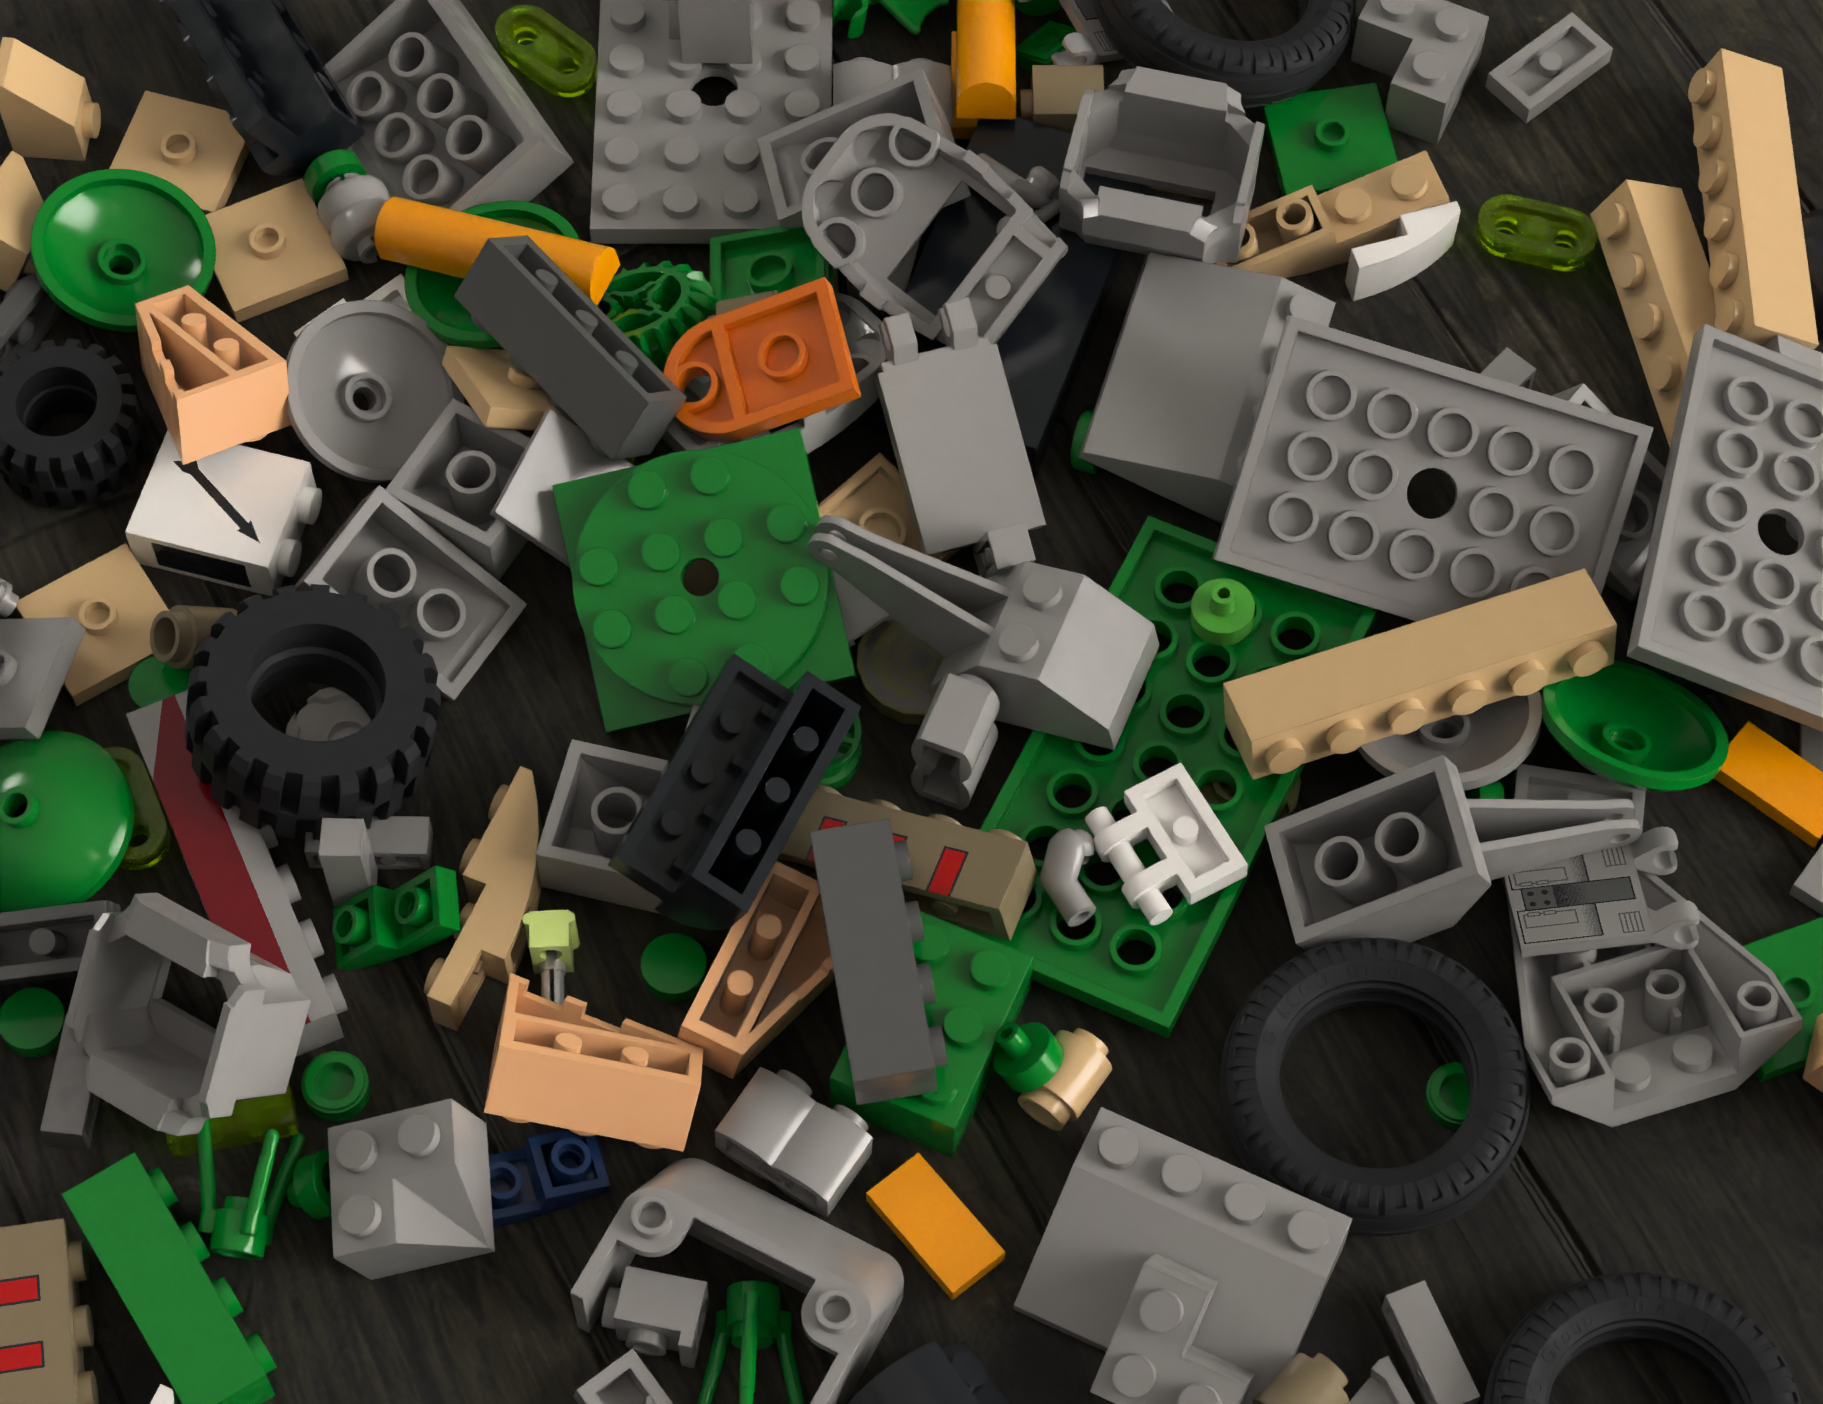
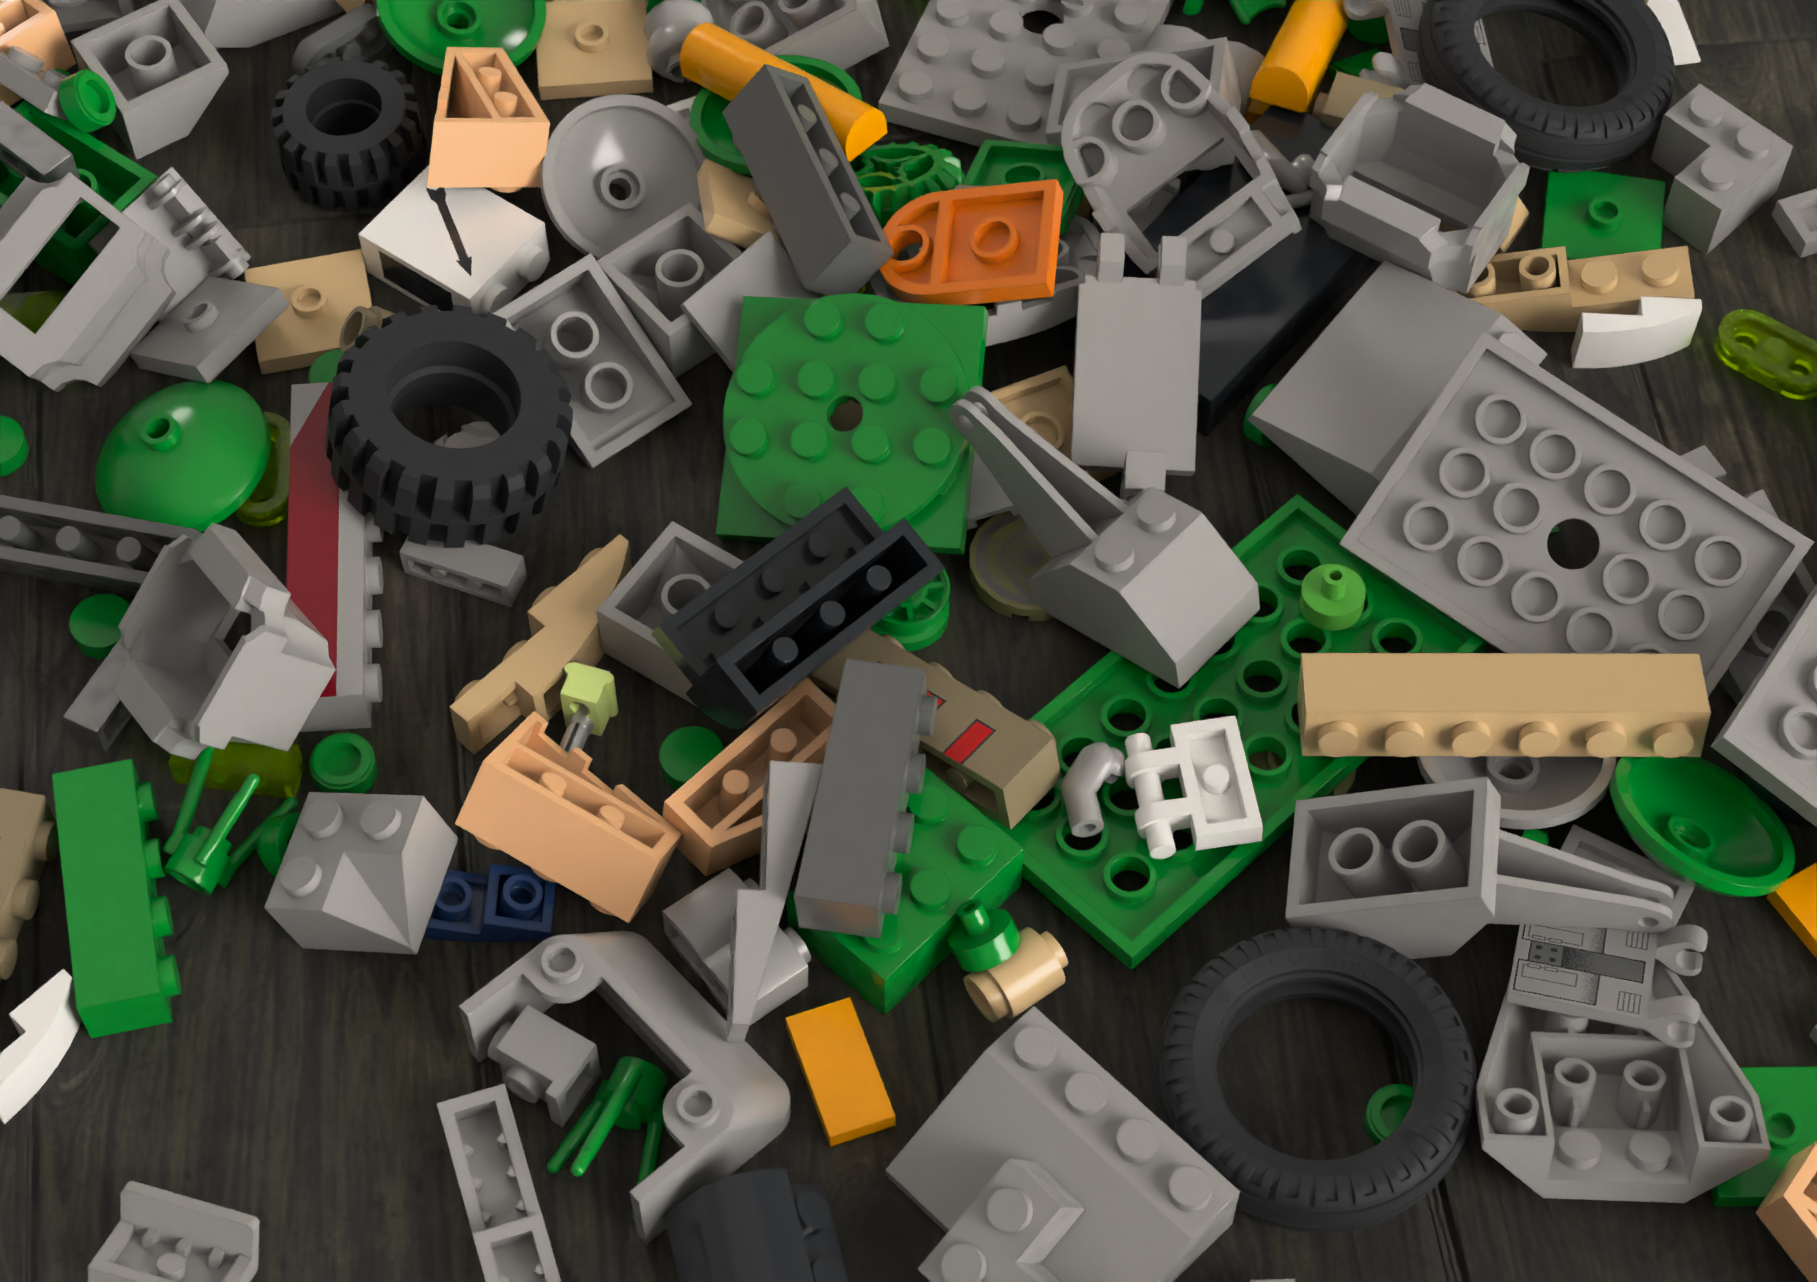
camera: 20 degrees right, 5 degrees down
light grey piece [318,818,378,907] -> none
green slope [332,865,461,971] -> none
light grey brick [911,673,1000,810] -> none
none -> light grey slope [726,760,823,1043]

